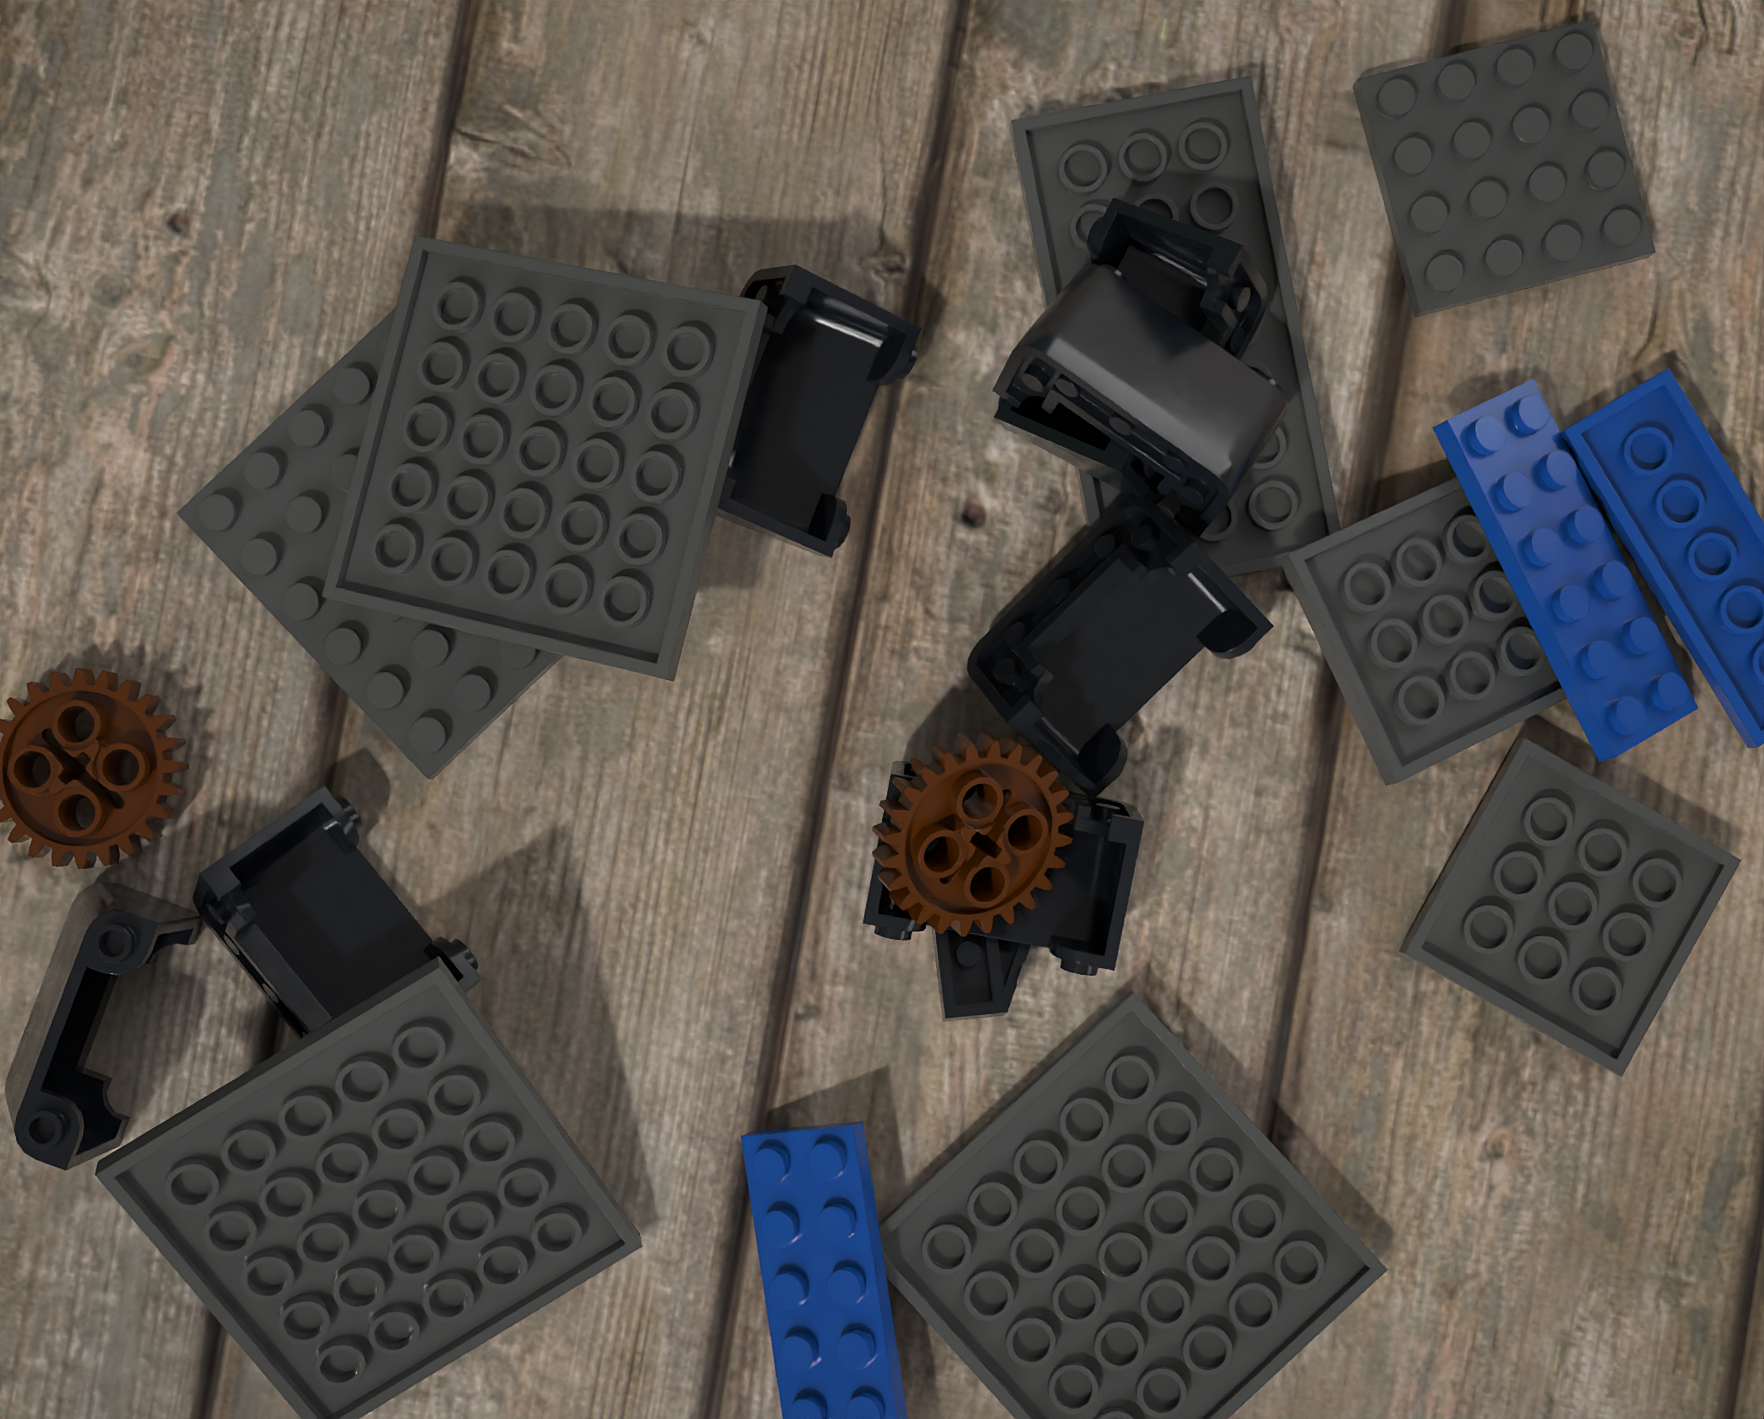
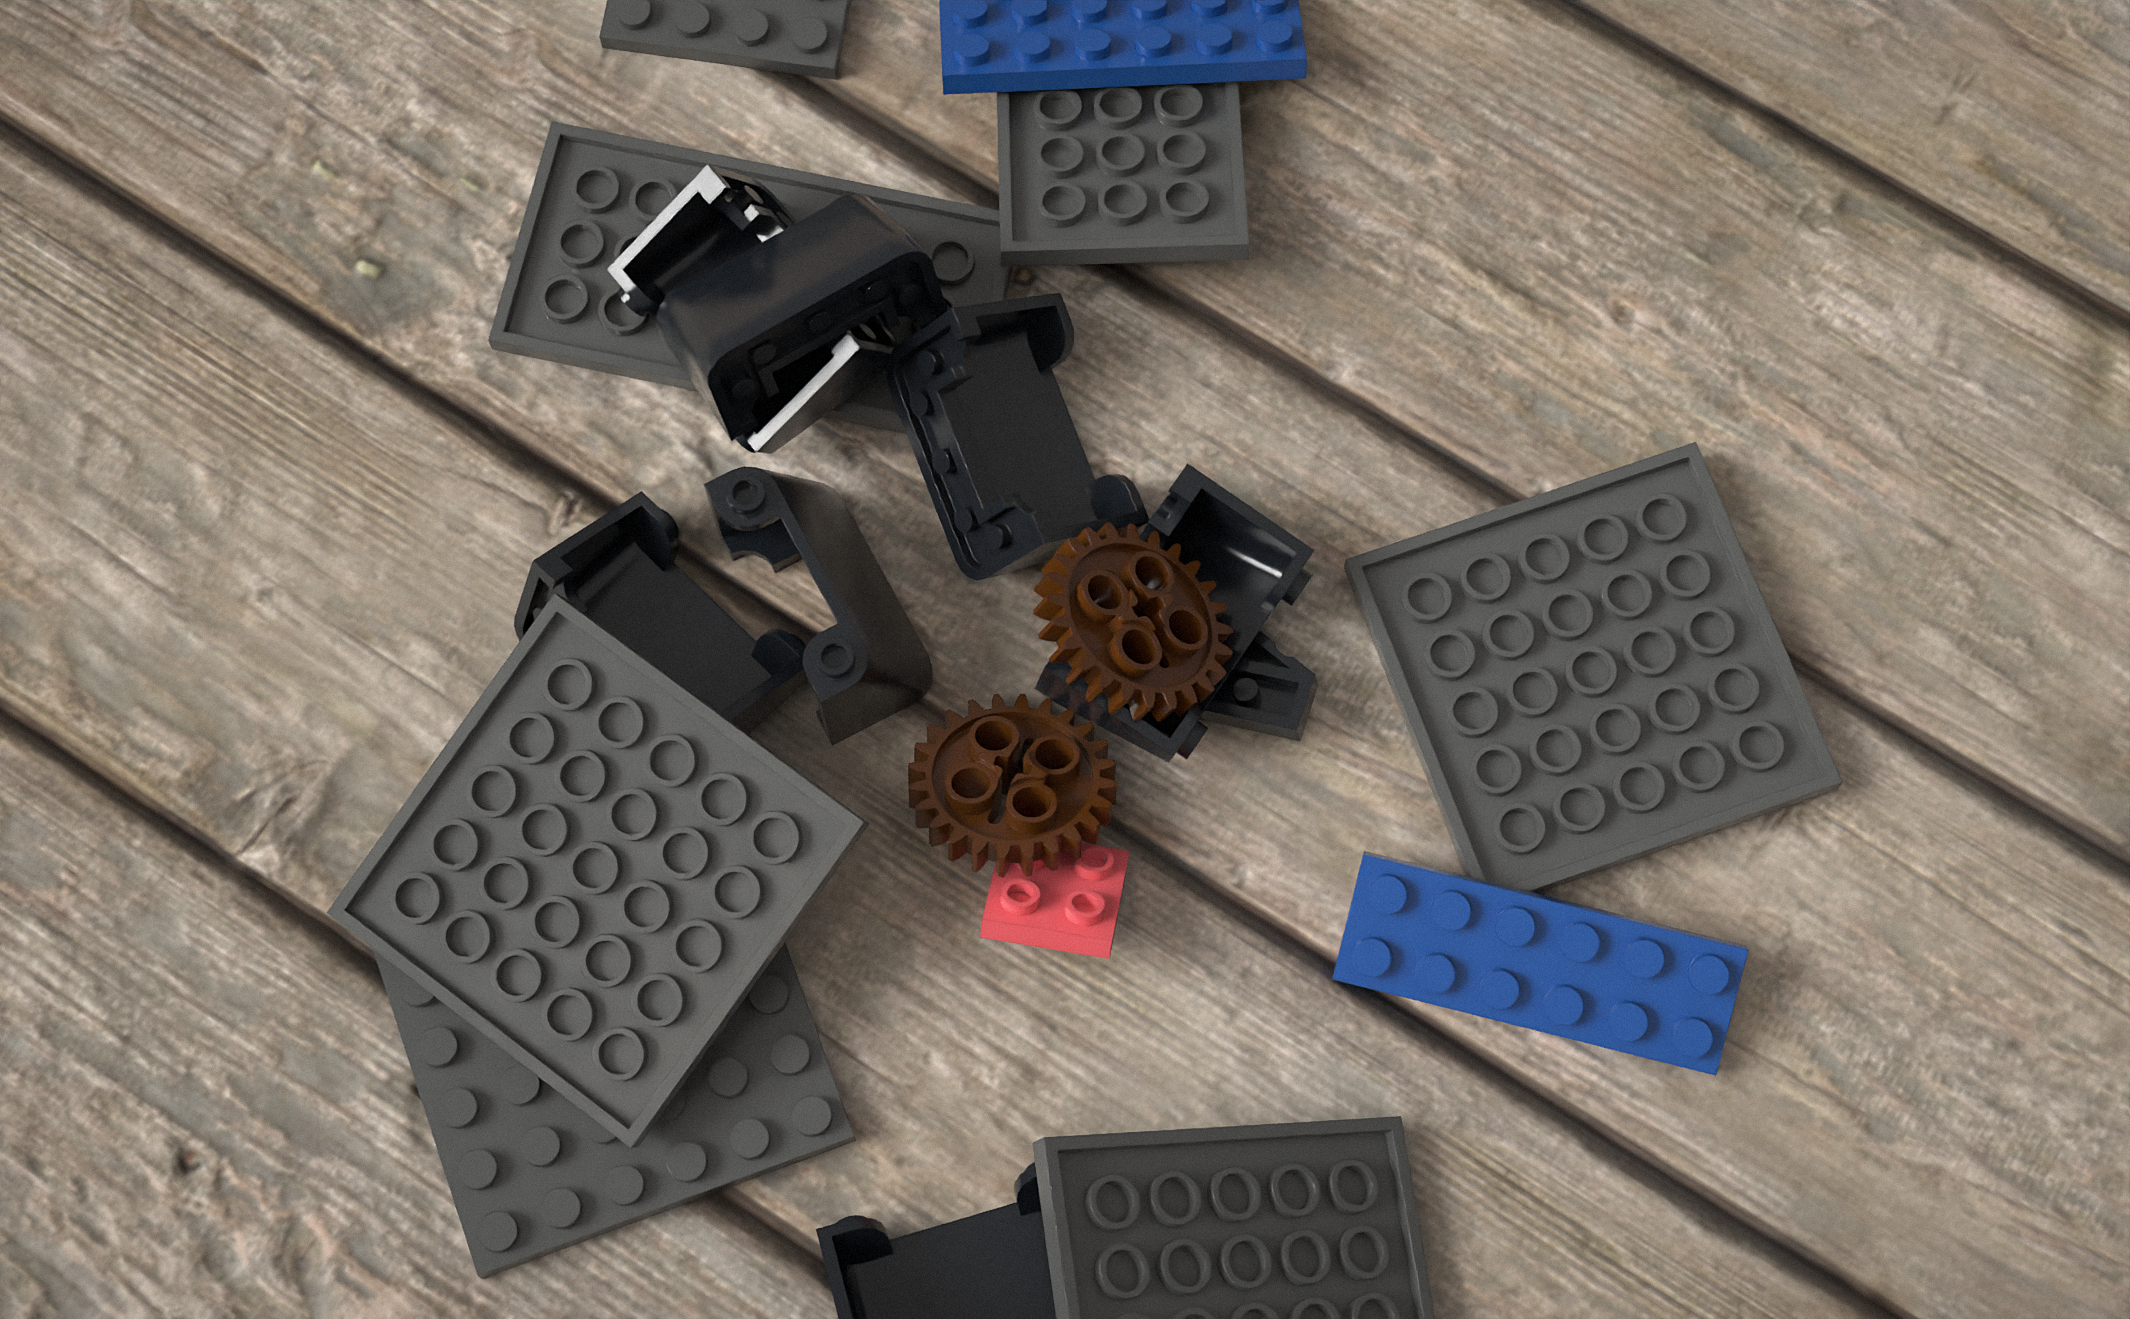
camera: 65 degrees left, 15 degrees down
dark grey plate [1399,737,1741,1077] -> none
none -> black windscreen [703,466,933,746]
none -> reddish brown gear [908,693,1117,877]
none -> coral plate [980,843,1130,959]

